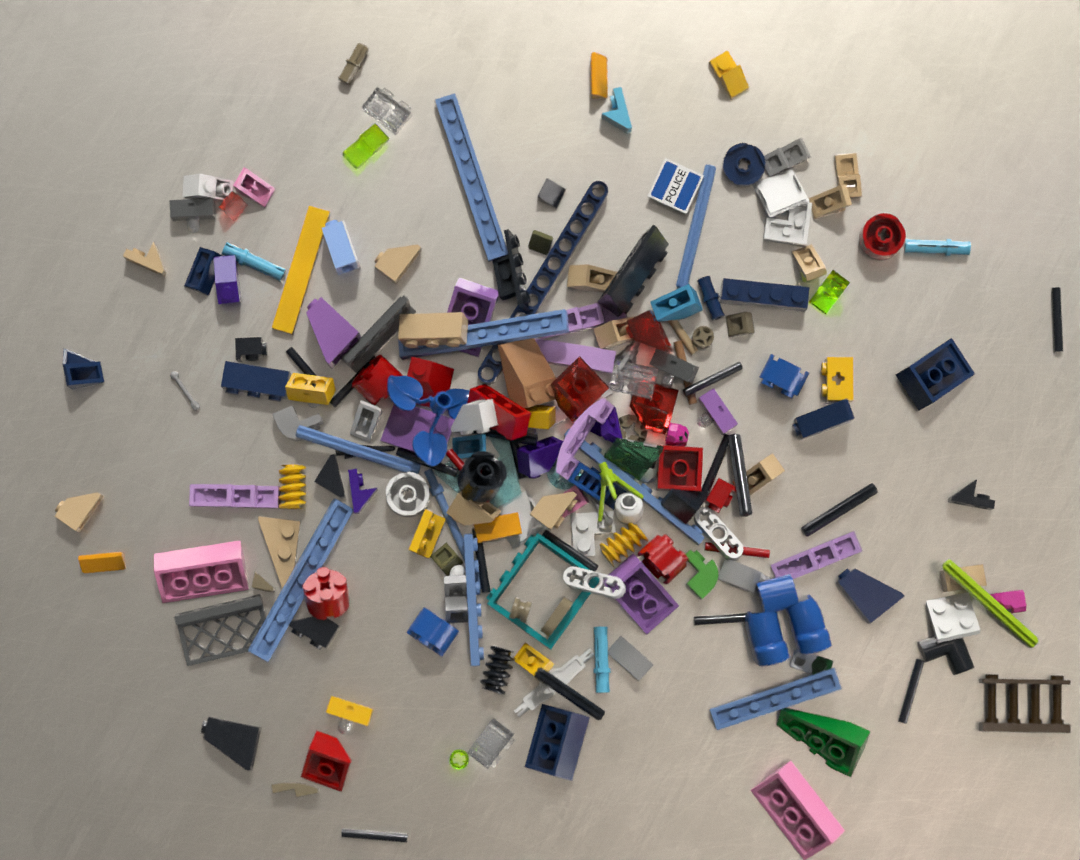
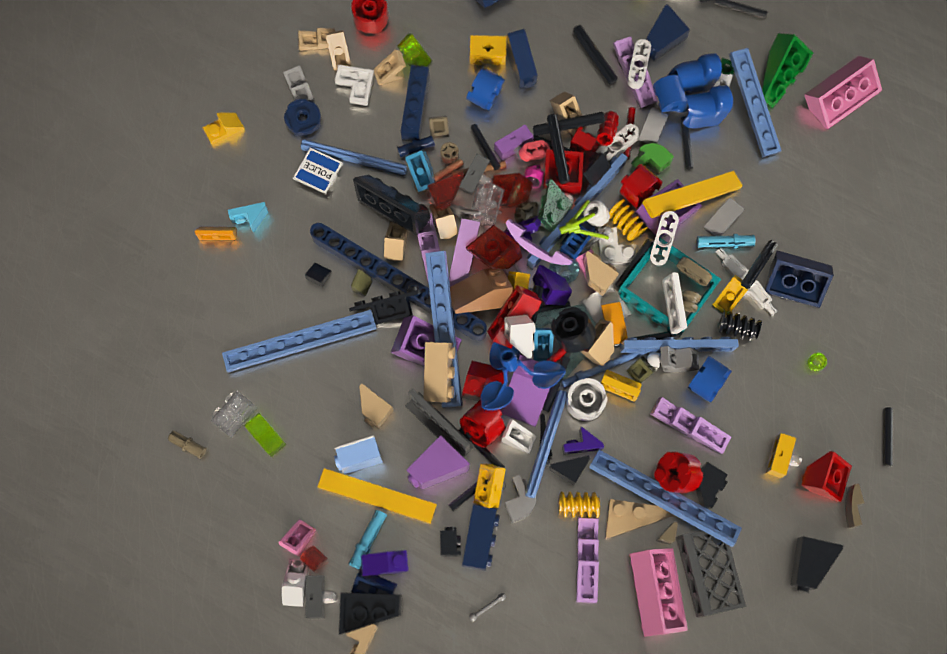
camera: 85 degrees left, 10 degrees down
clear brick [467,718,515,769] -> none
white piece [753,168,809,218] -> none
none -> black wing [339,592,402,635]
none -> coral beam [519,140,550,162]
none -> black axle [547,114,570,184]
none -> red axle [597,111,619,146]
none -> white beam [627,39,651,89]
none -> yellow tile [642,171,743,218]
none -> lavender slope [650,397,731,454]
none -> white tile [662,272,687,334]

